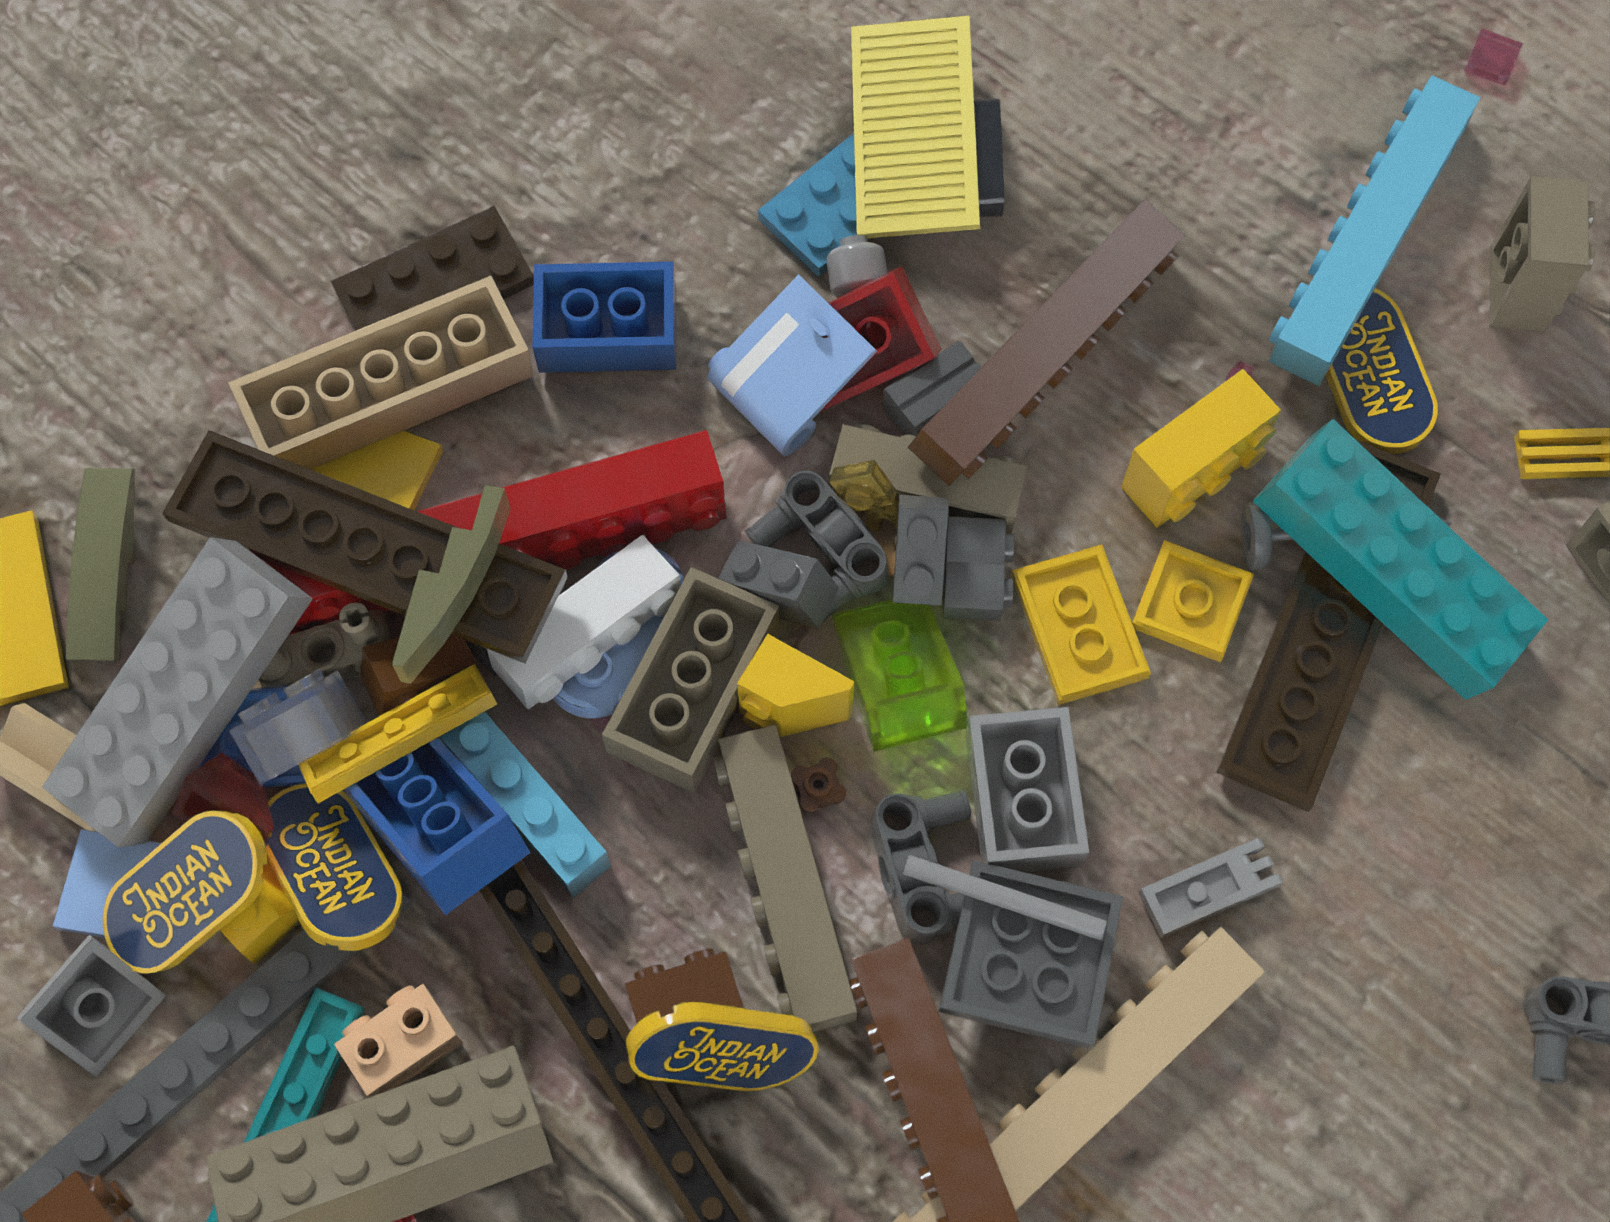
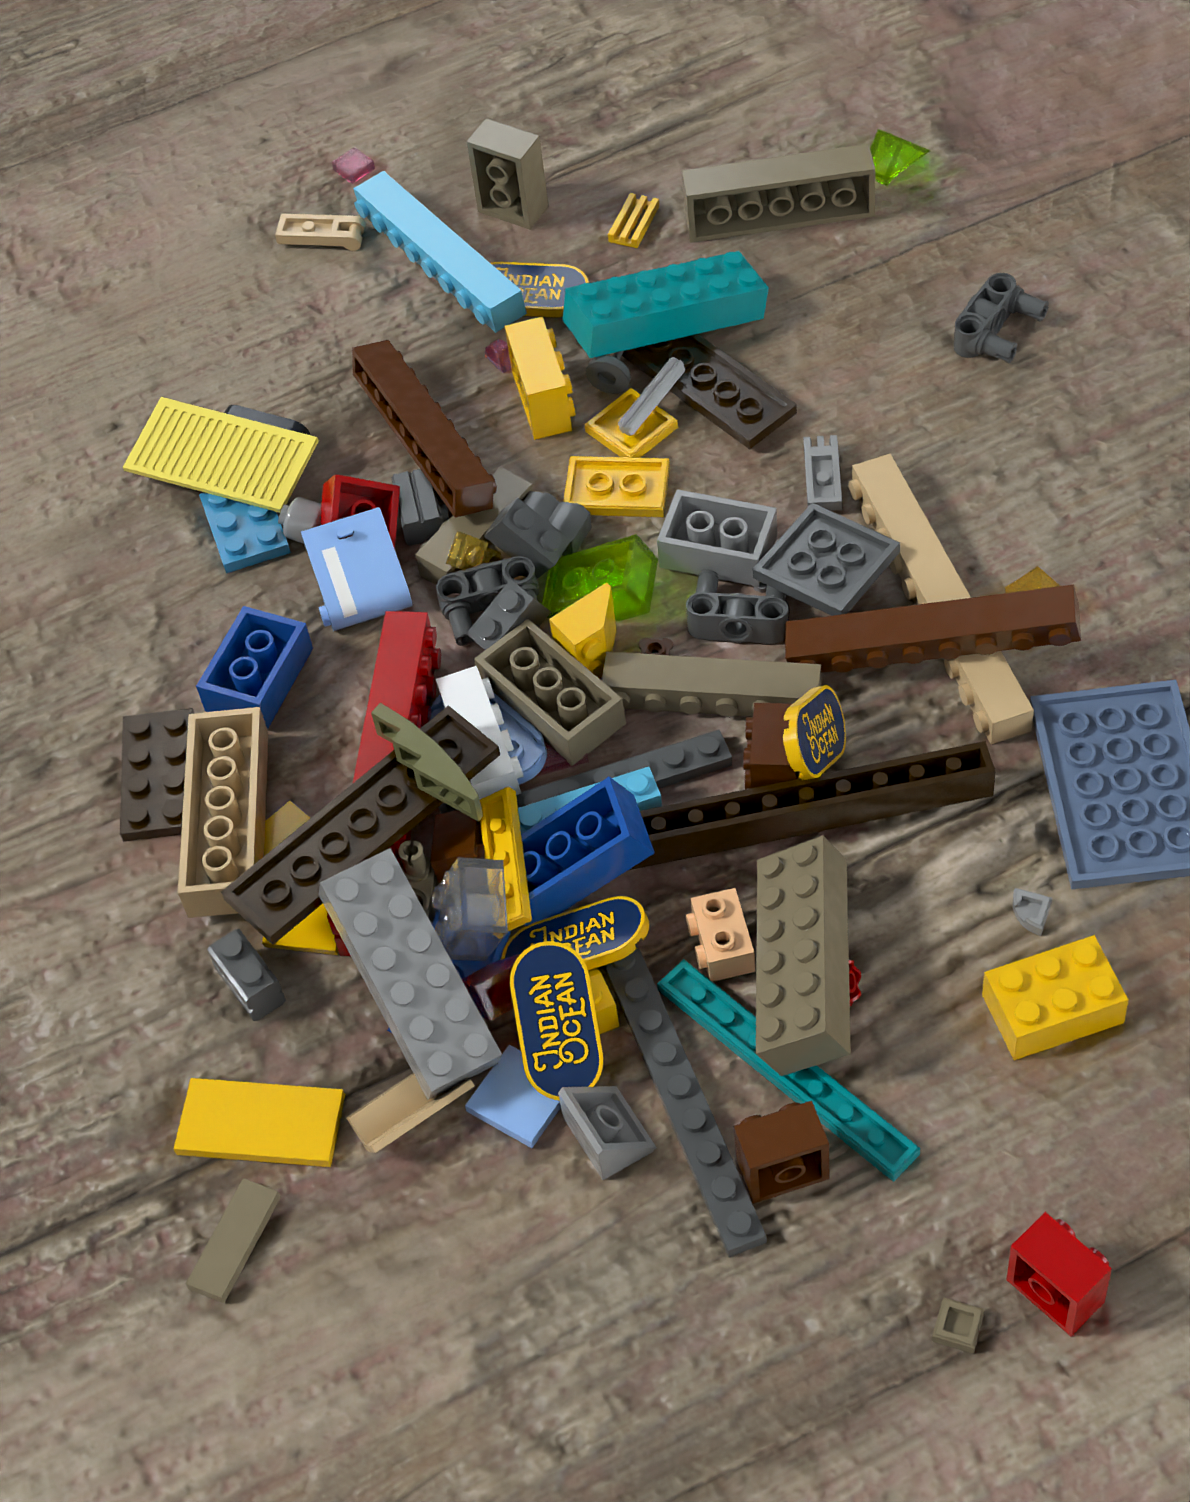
camera: 60 degrees left, 15 degrees down
olive slope [66,468,135,661] -> none
light grey bar [903,855,1107,940] -> none
none -> dark grey brick [207,929,286,1021]
none -> tan plate [275,214,366,251]
none -> dark grey plate [516,729,732,808]
none -> light grey axle [618,357,685,436]

